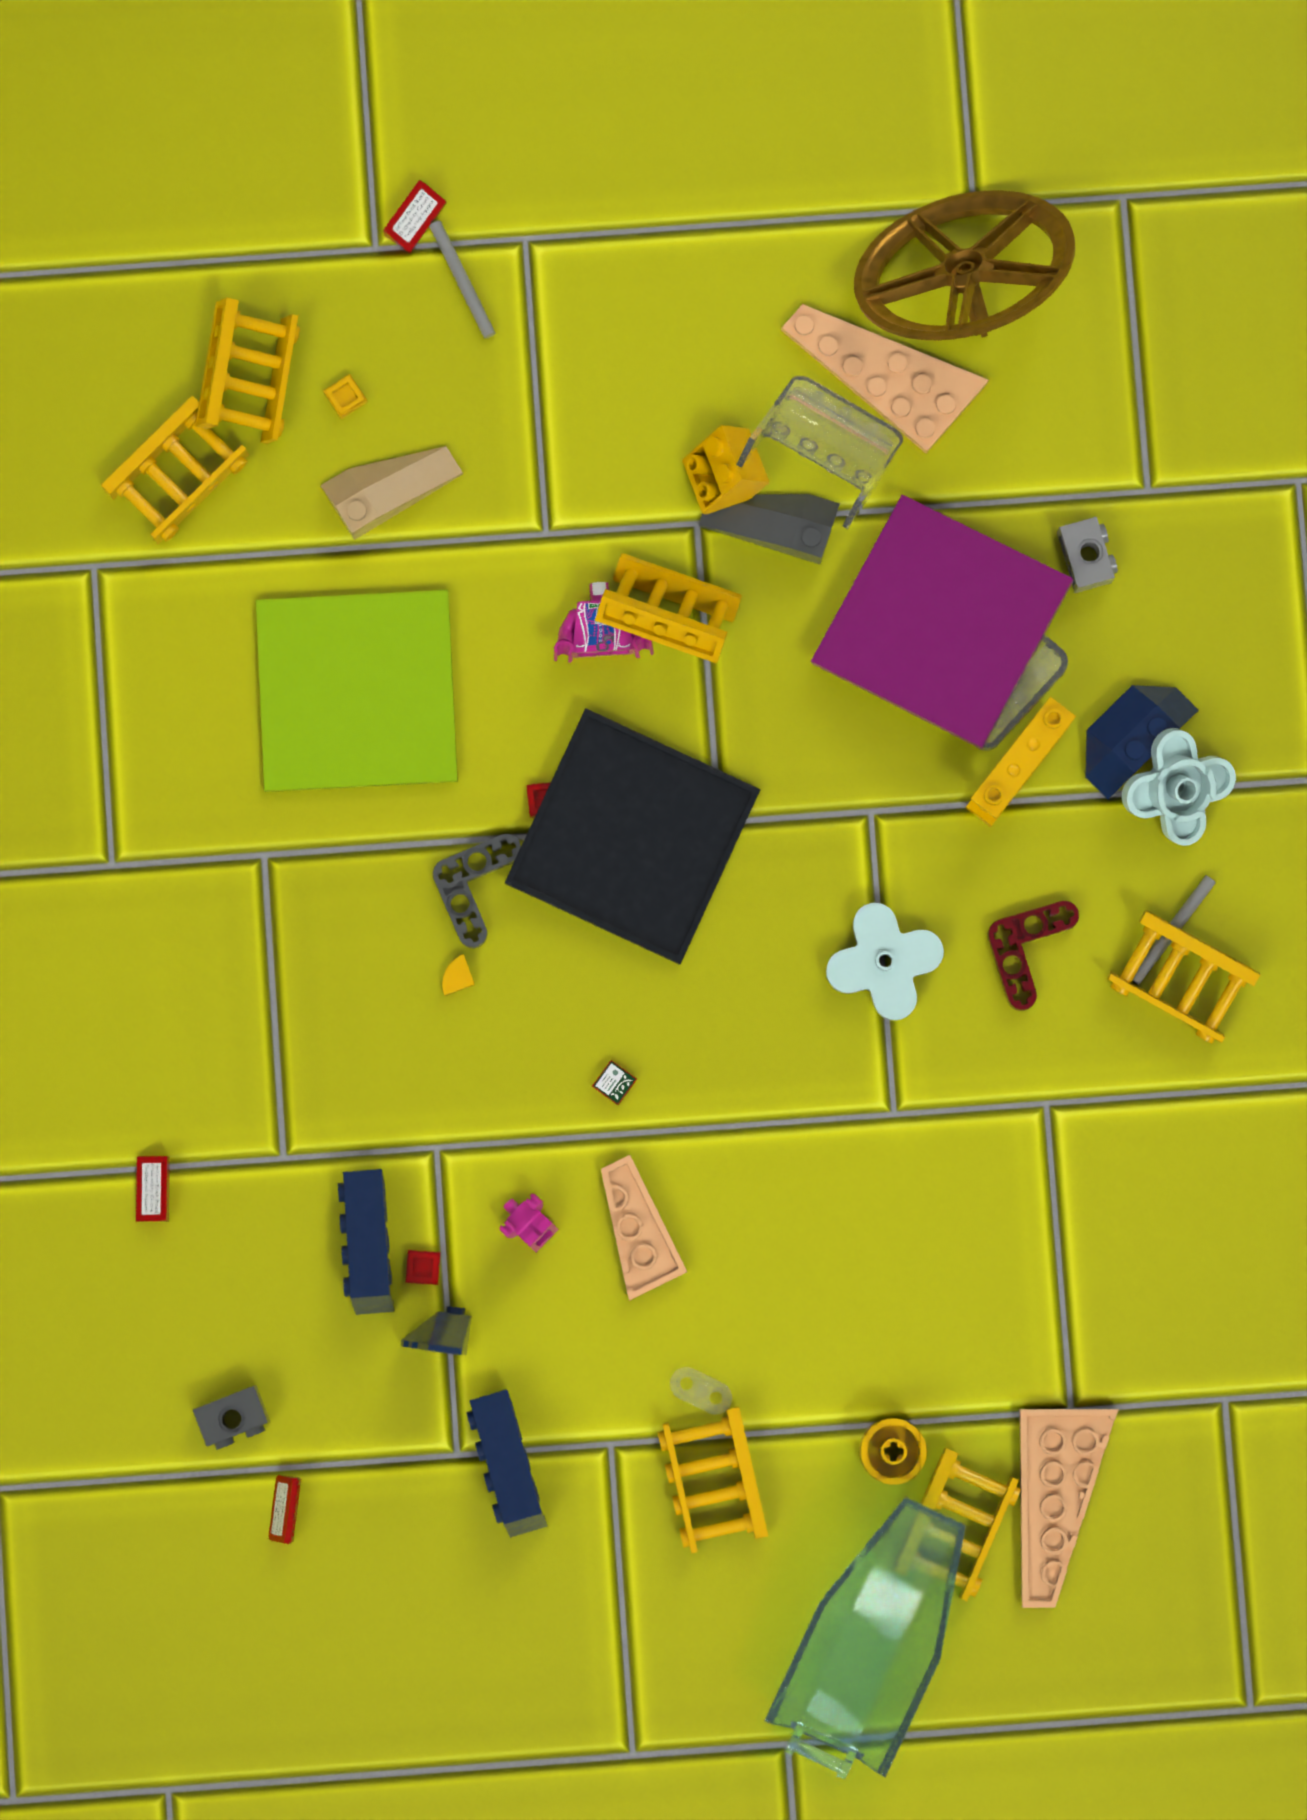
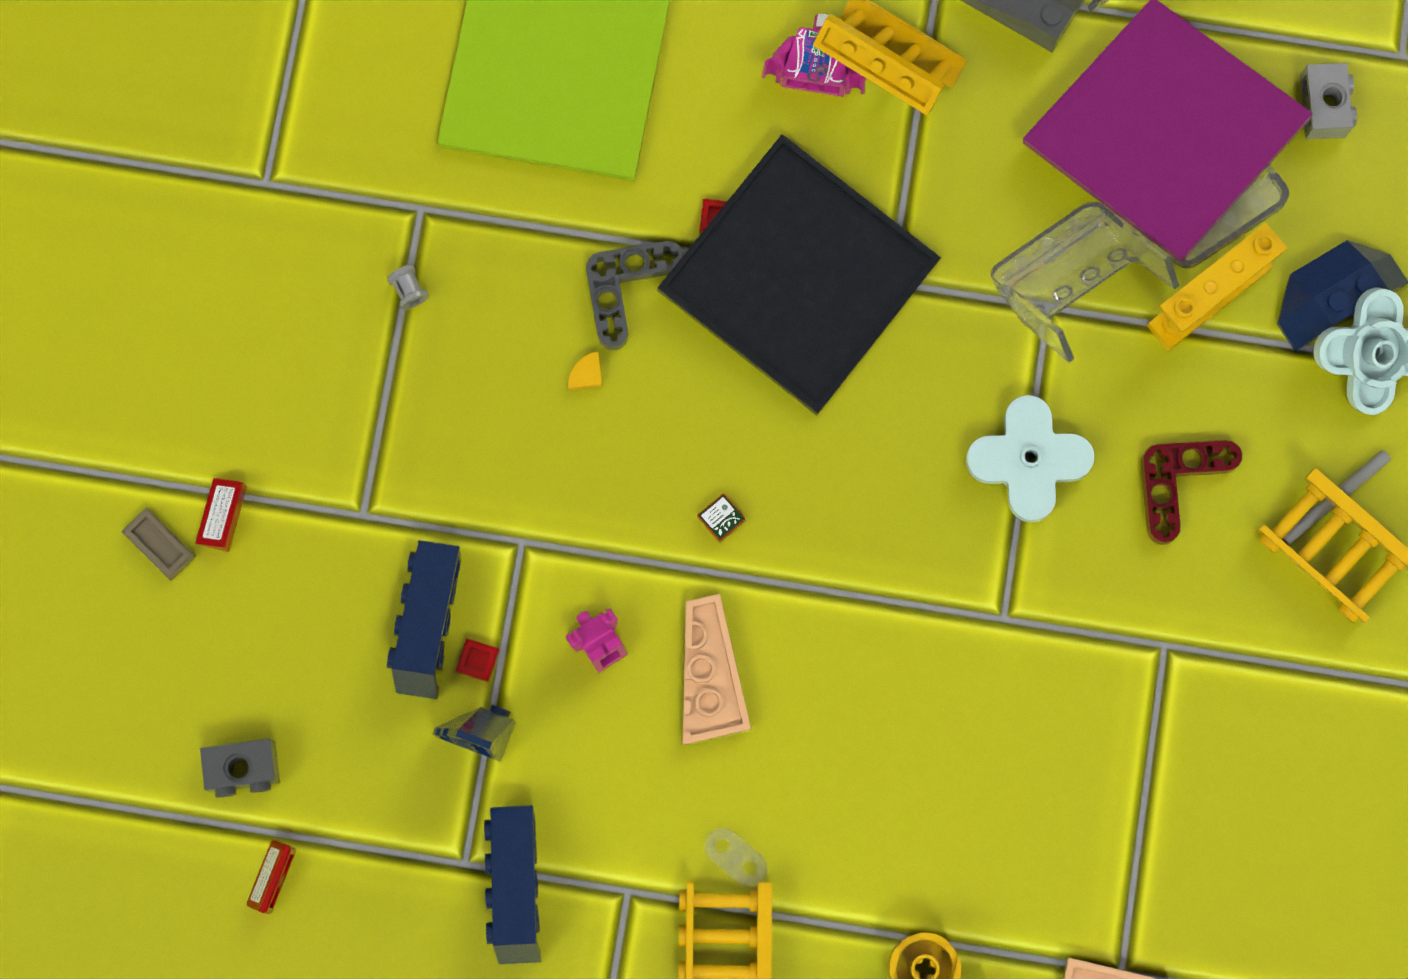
camera: 15 degrees right, 5 degrees down
none -> dark tan tile [121,508,195,581]
none -> light grey bush [387,265,429,310]
none -> clear windscreen [991,202,1180,363]

